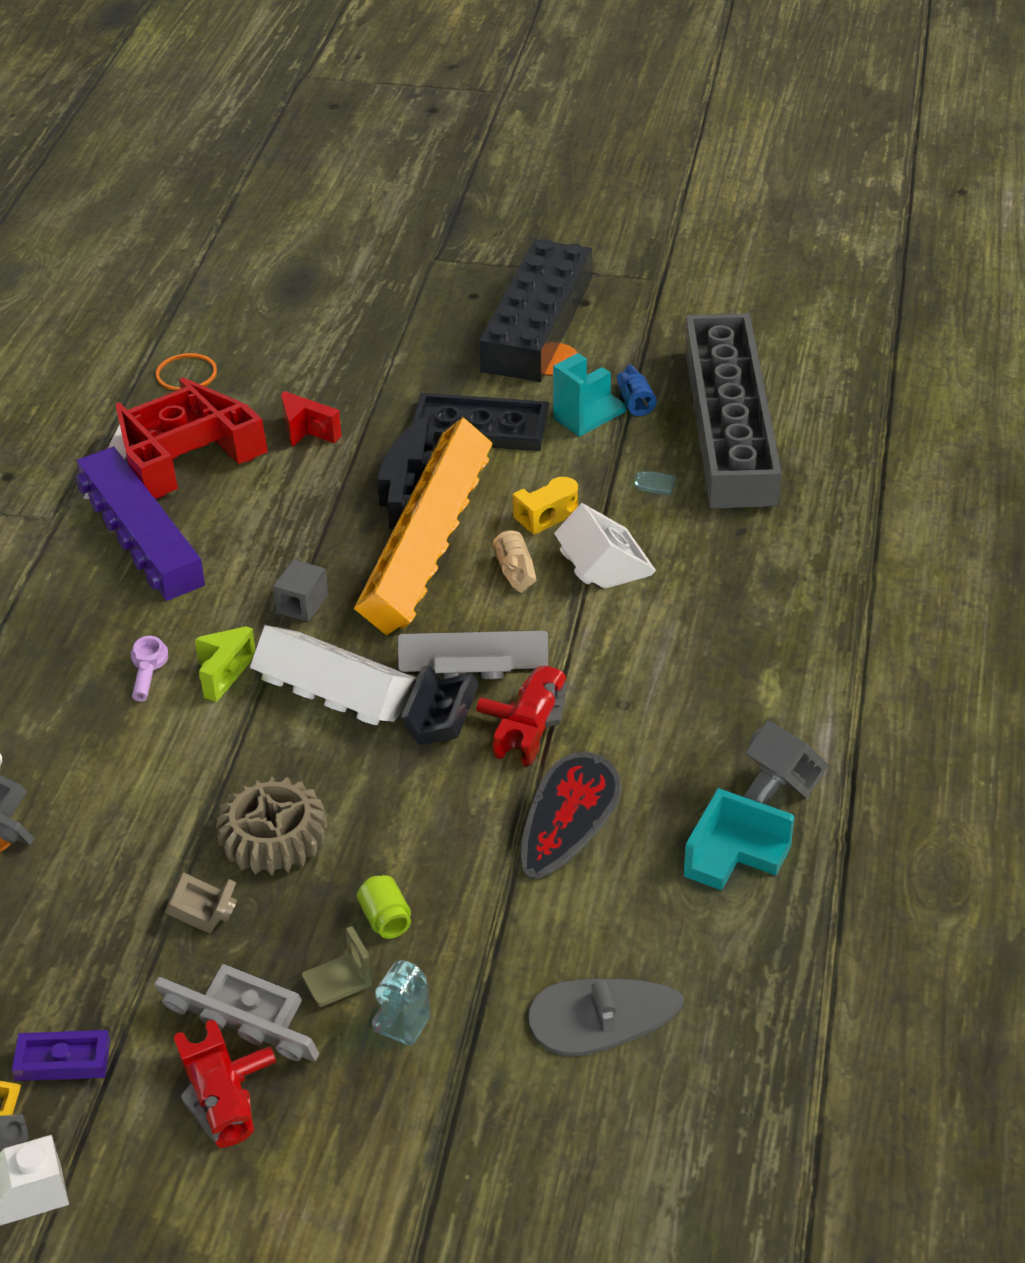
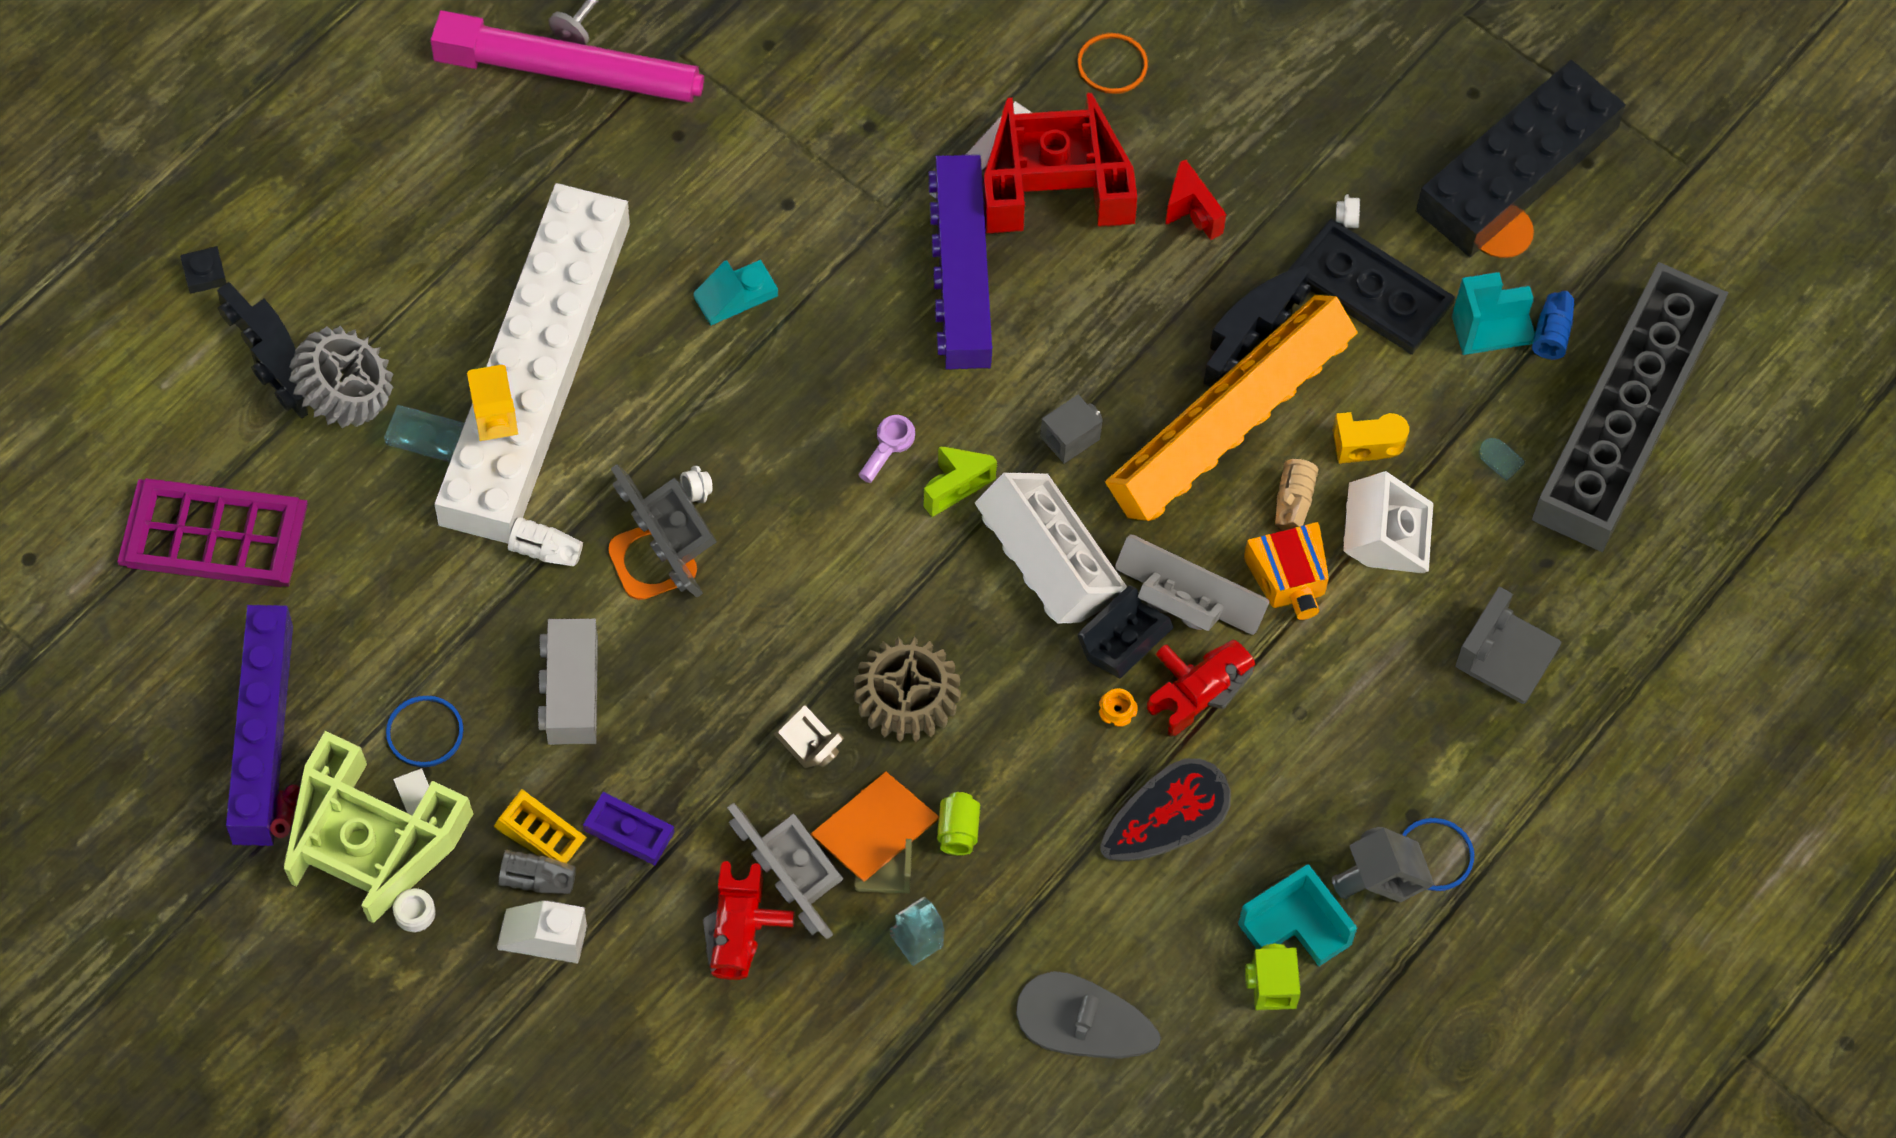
camera: 25 degrees right, 20 degrees up
none -> orange window [811,772,939,882]
none -> light orange plate [1099,688,1138,727]
none -> torso [1244,522,1328,620]
none -> lime brick [1245,944,1300,1010]
none -> white plate [1336,194,1360,228]
none -> blue piece [1402,818,1474,891]
none -> dark grey bracket [1455,586,1561,704]

